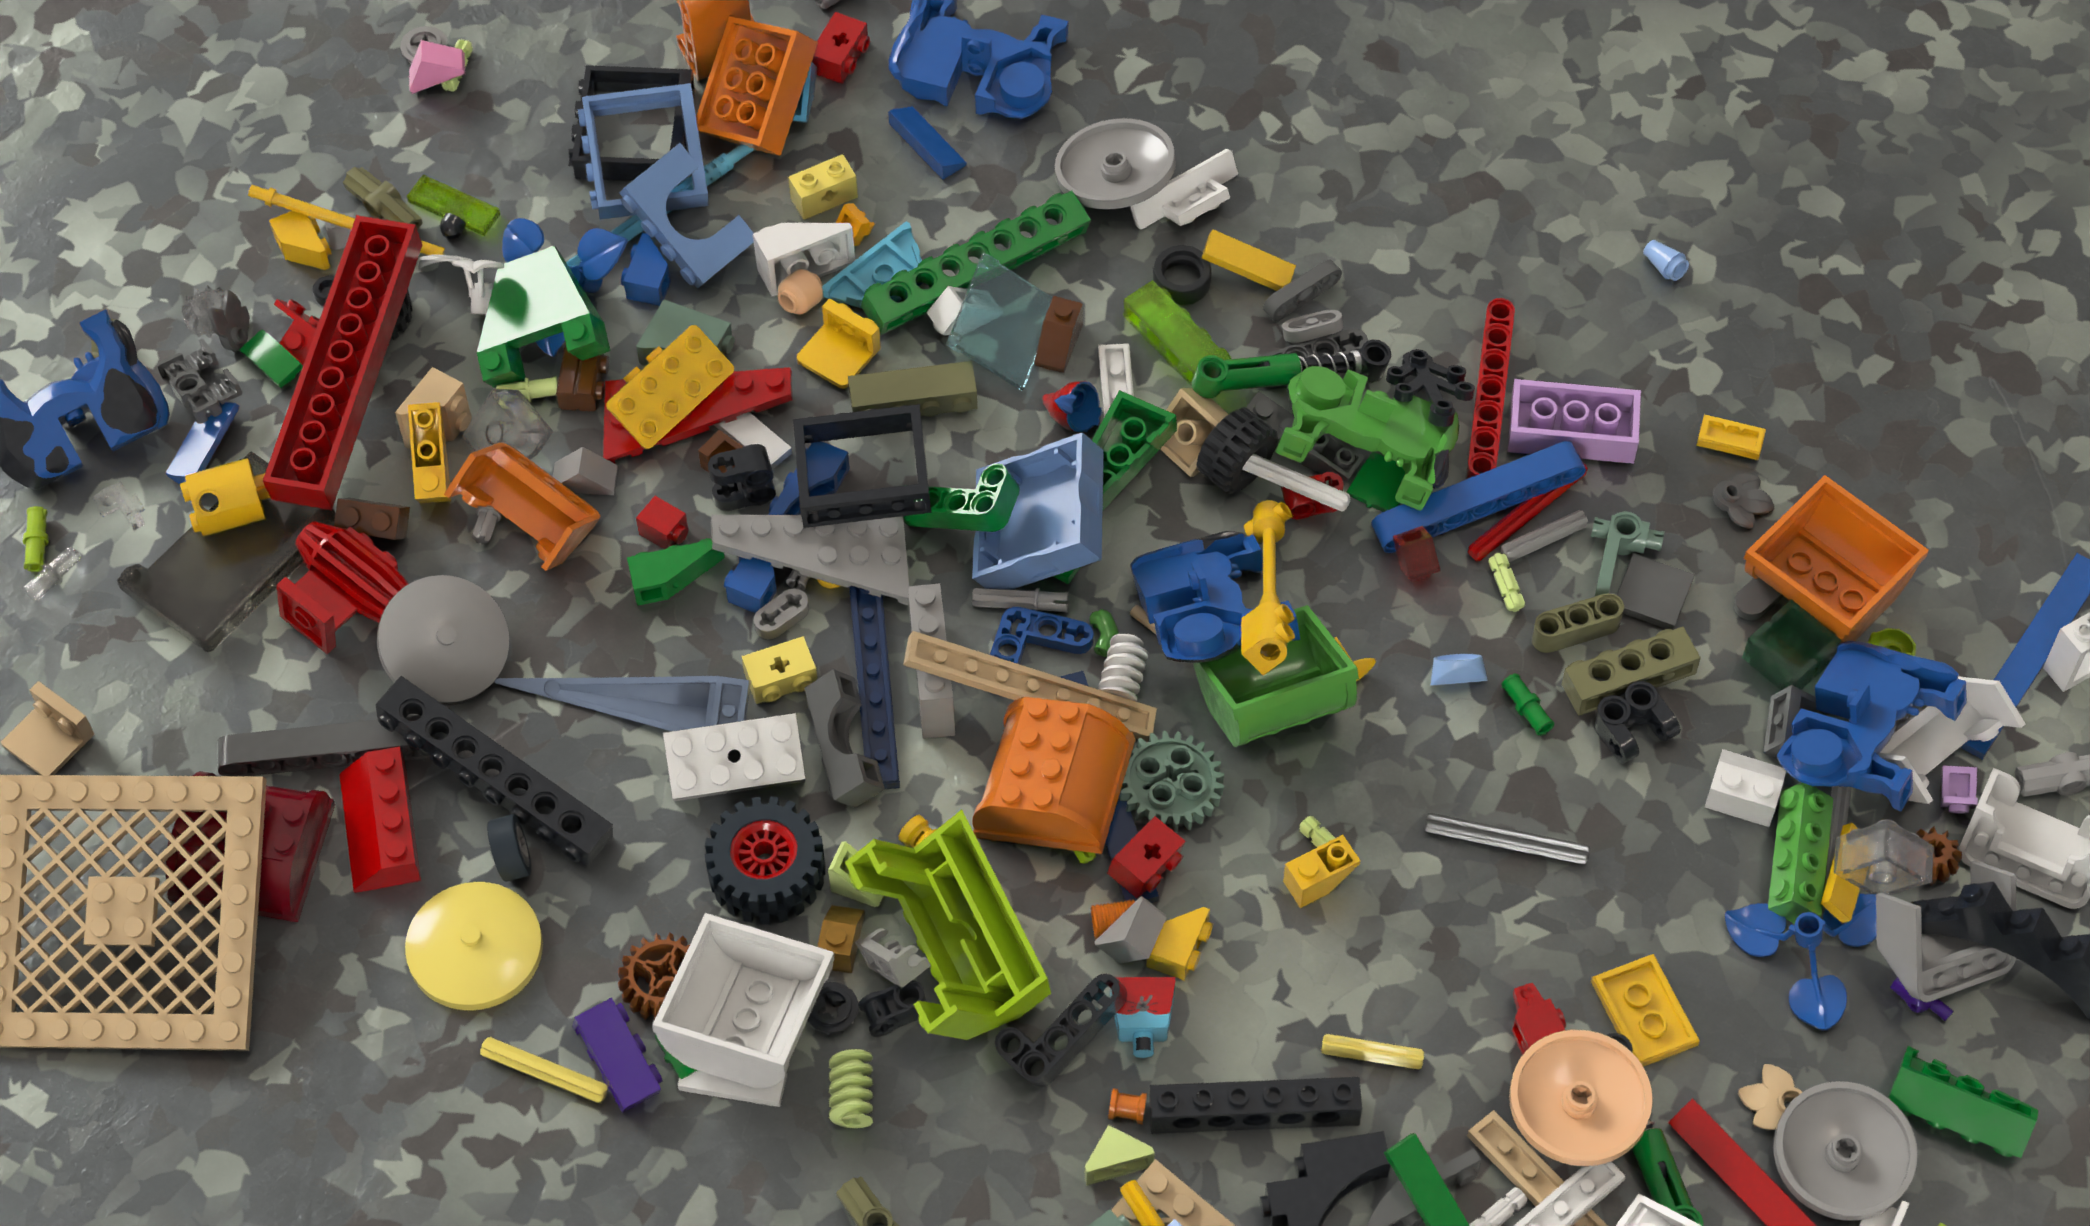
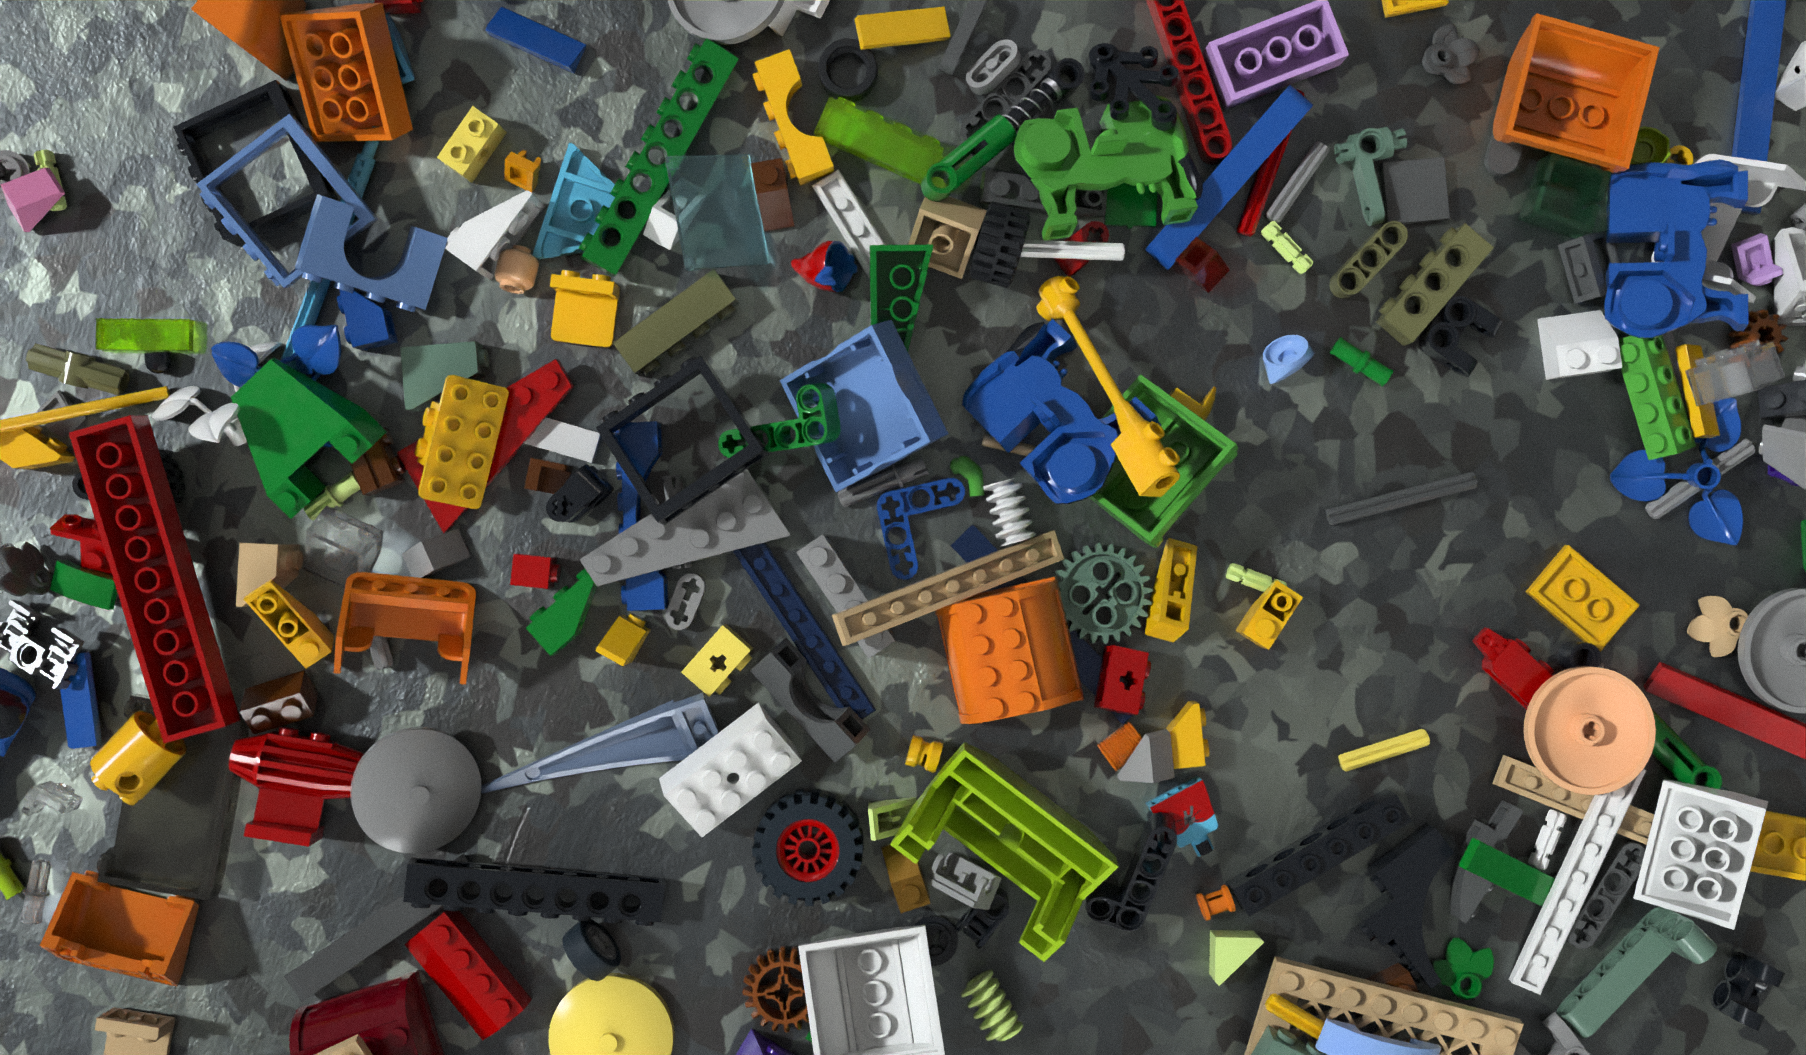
camera: 25 degrees left, 30 degrees up
none -> orange windscreen [40,870,199,986]
none -> yellow slope [595,613,651,666]
none -> yellow arch [752,49,834,186]
none -> yellow slope [1145,538,1198,642]
none -> light grey axle [1645,439,1756,519]

